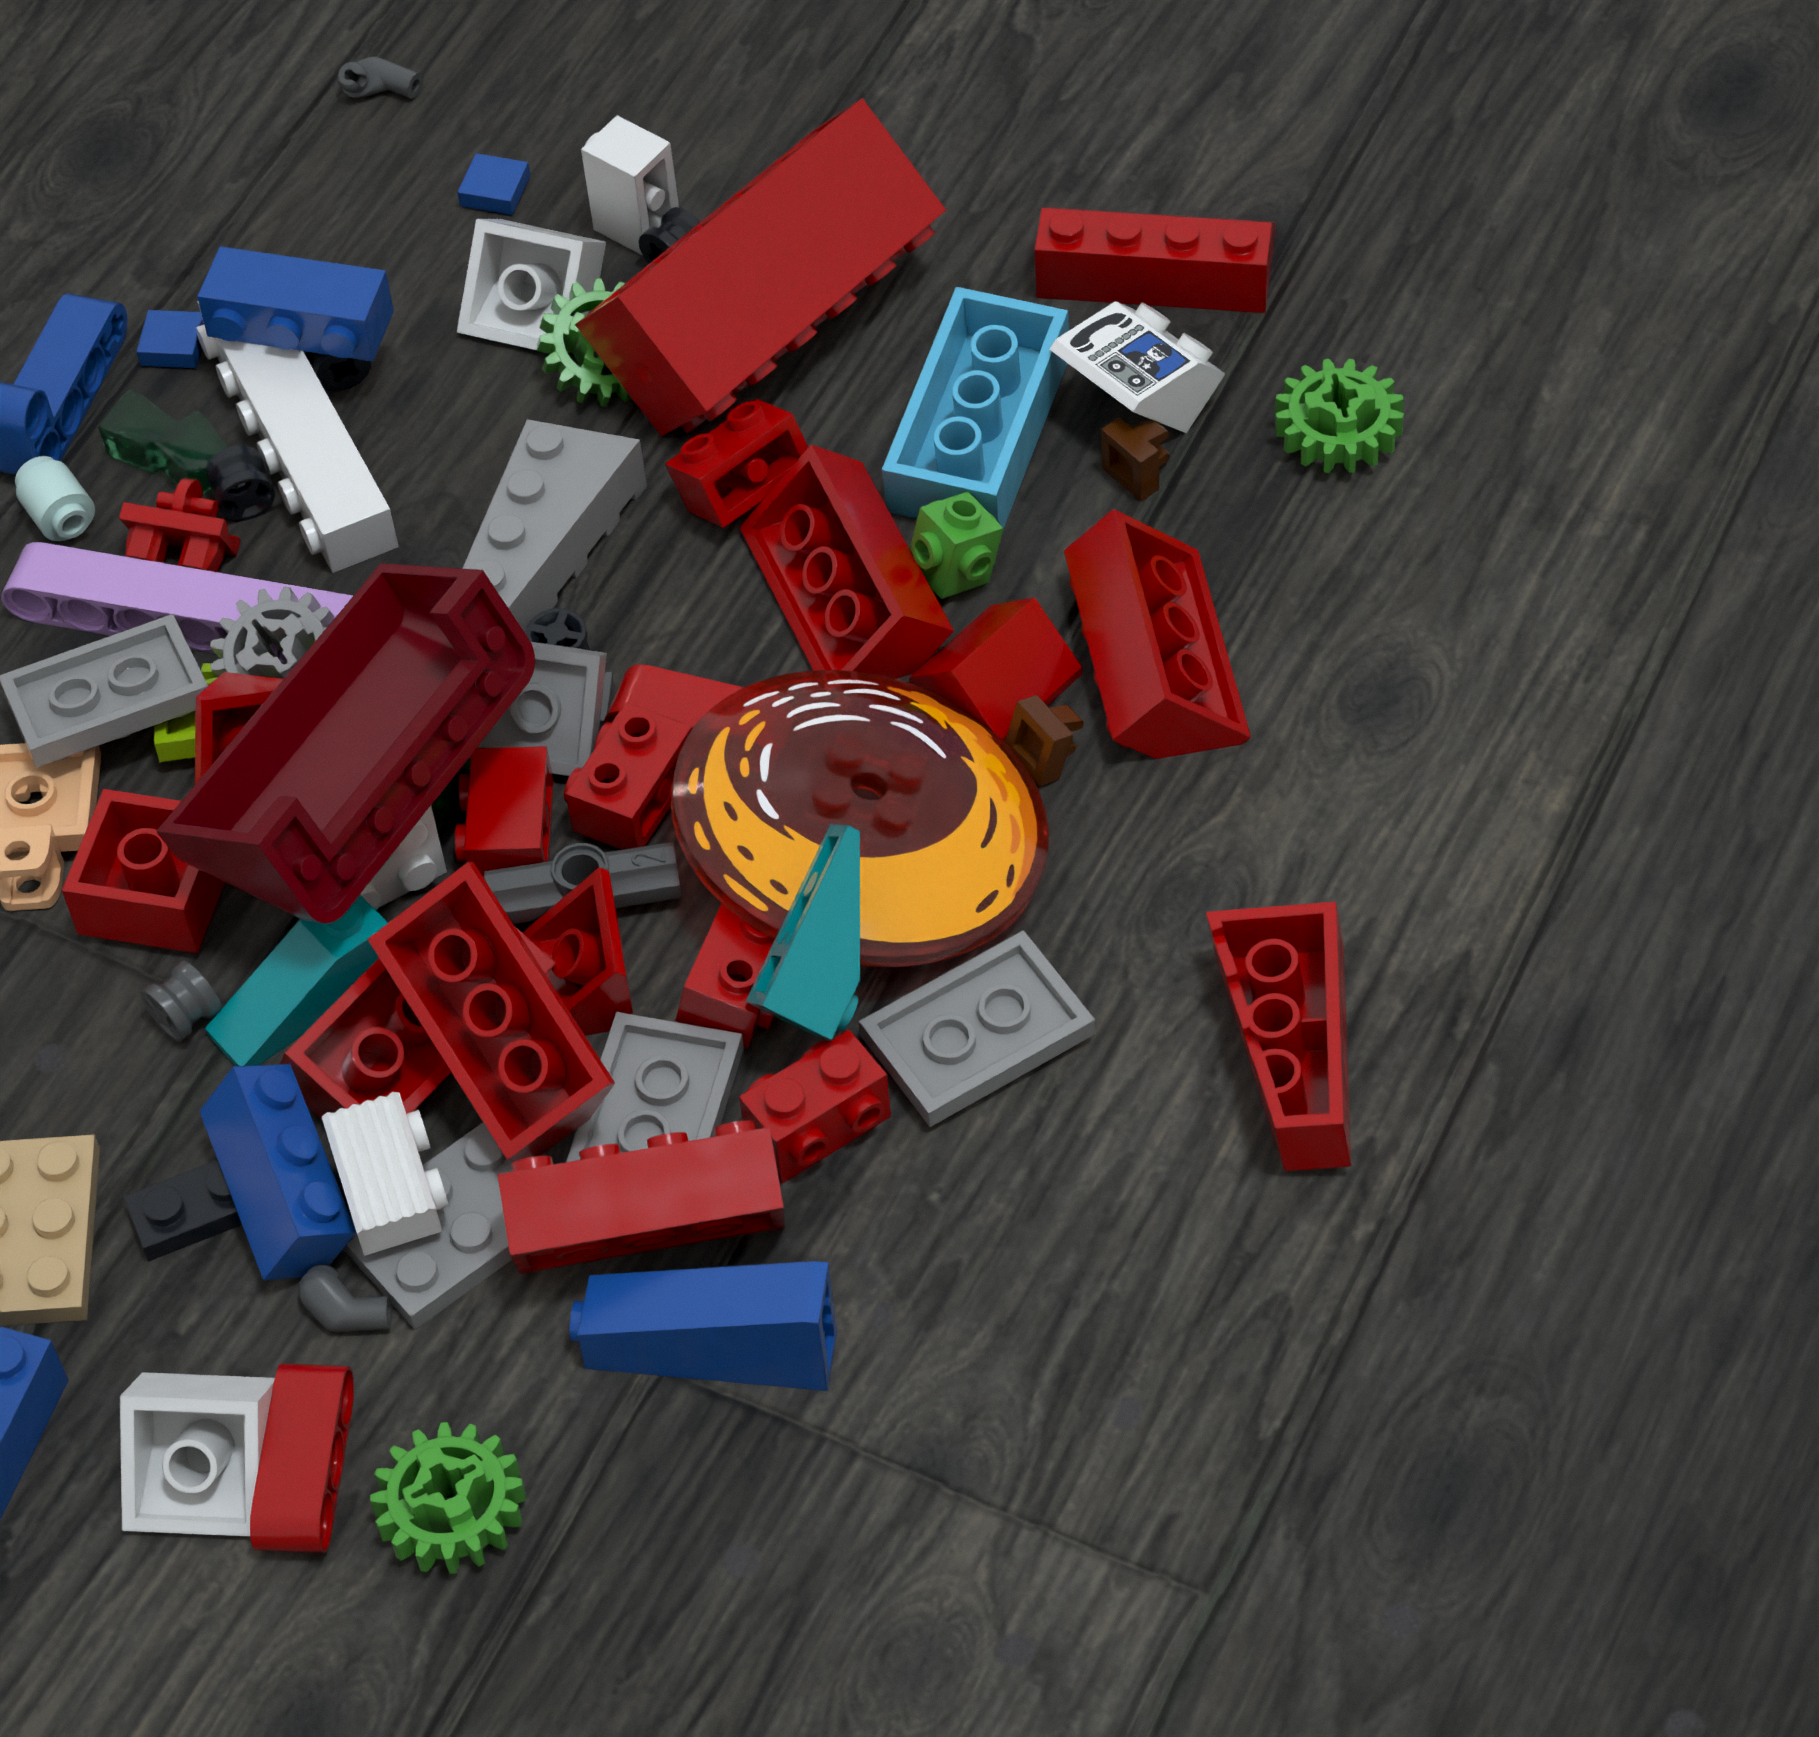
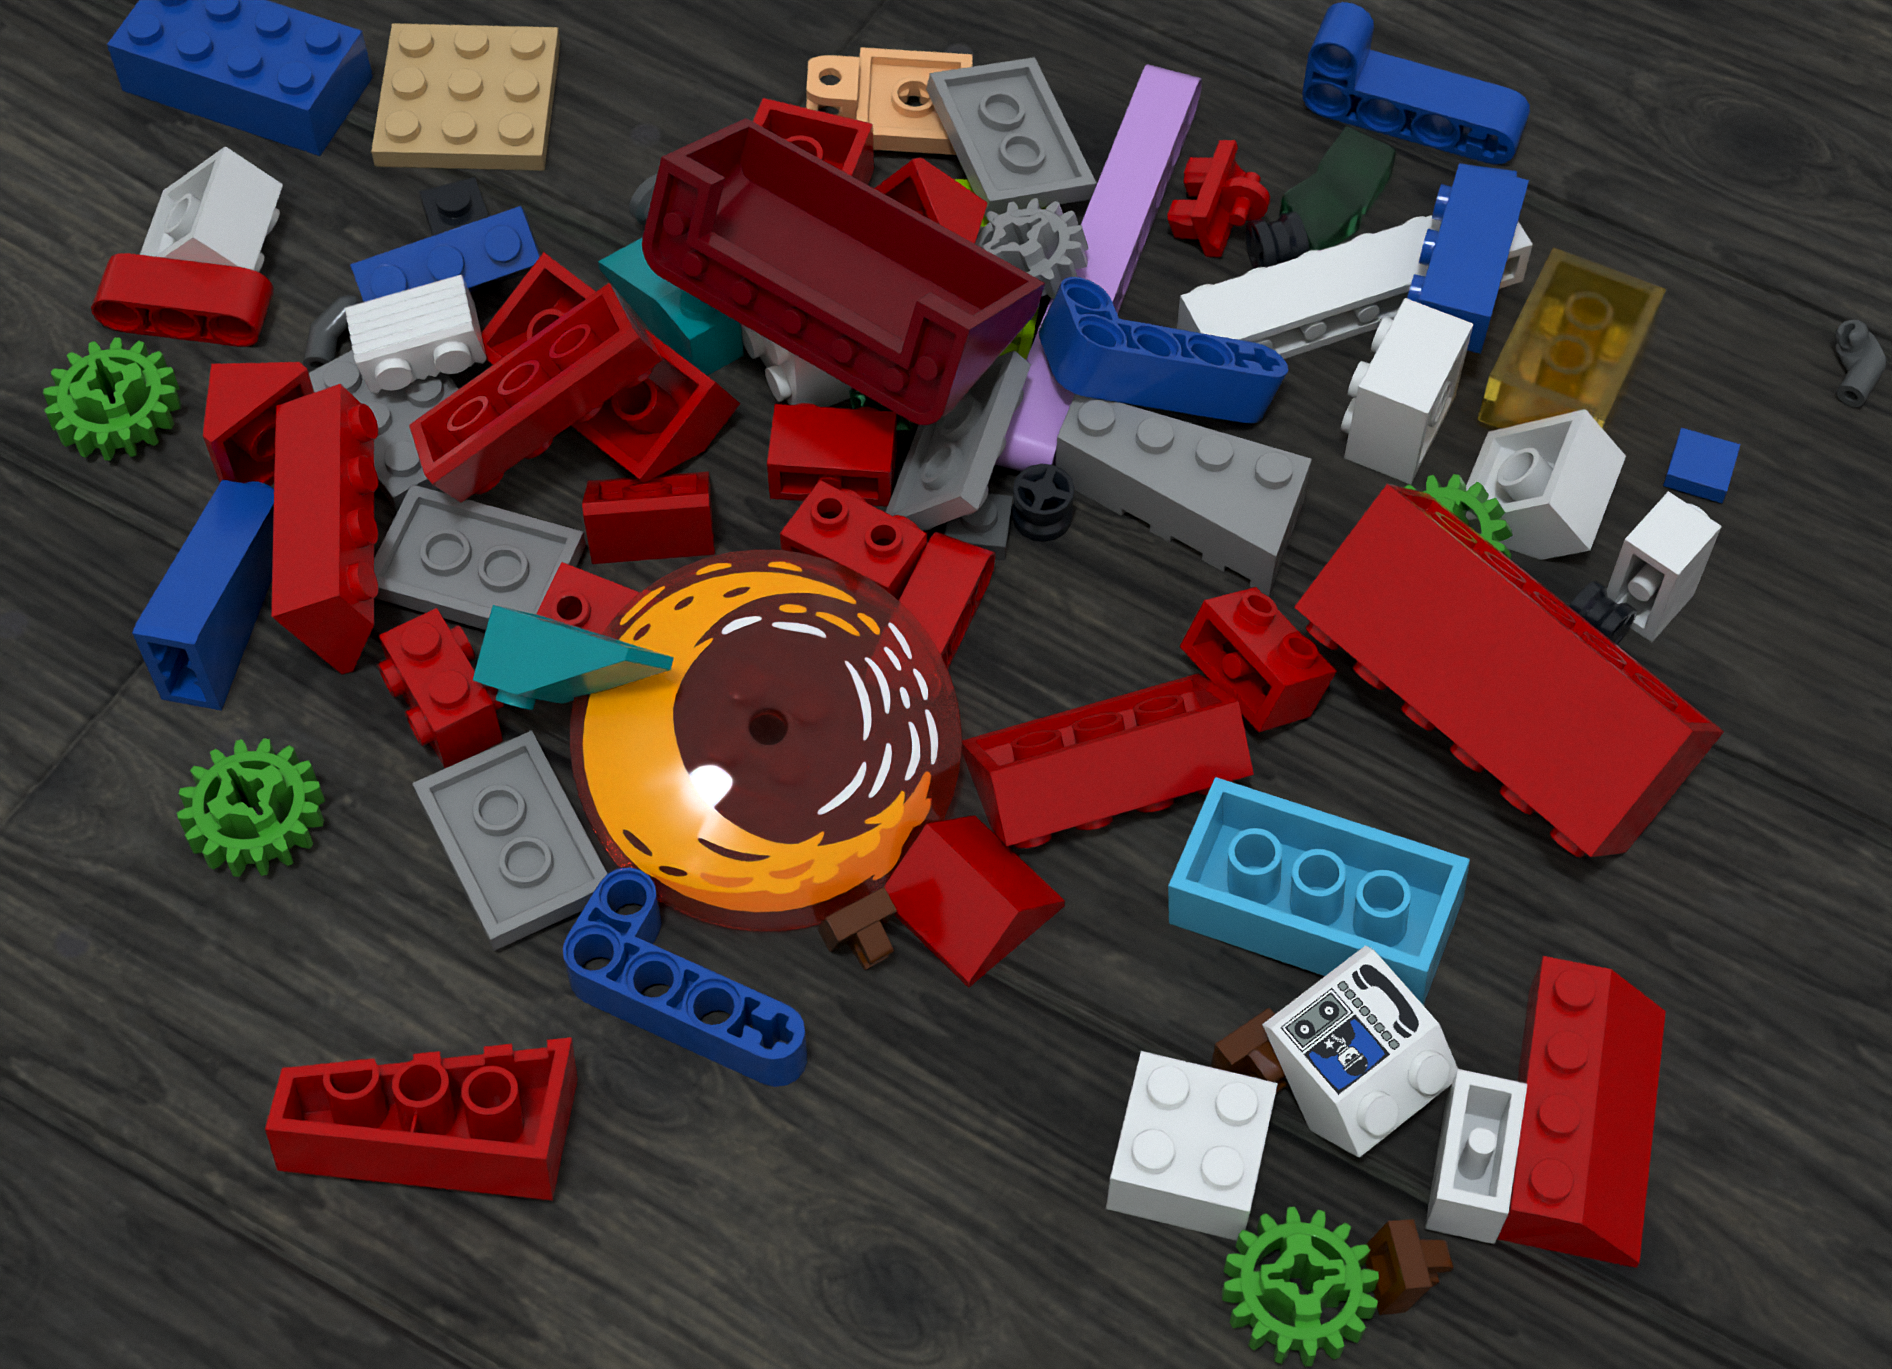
camera: 90 degrees right, 5 degrees up
light aqua brick [15,456,95,541] -> none
dark grey piece [484,842,682,924] -> none
bright green brick [910,492,1004,599] -> none
red slope [1064,509,1251,759] -> none
none -> bright green gear [177,738,325,877]
none -> red slope [203,362,315,486]
none -> blue beam [563,867,808,1087]
none -> blue beam [1038,277,1288,423]
none -> white brick [1106,1051,1278,1241]
none -> white brick [1340,298,1473,484]
none -> reddish brown tile [1366,1219,1454,1315]
none -> white brick [1425,1069,1527,1244]
none -> clear yellow brick [1478,247,1666,432]

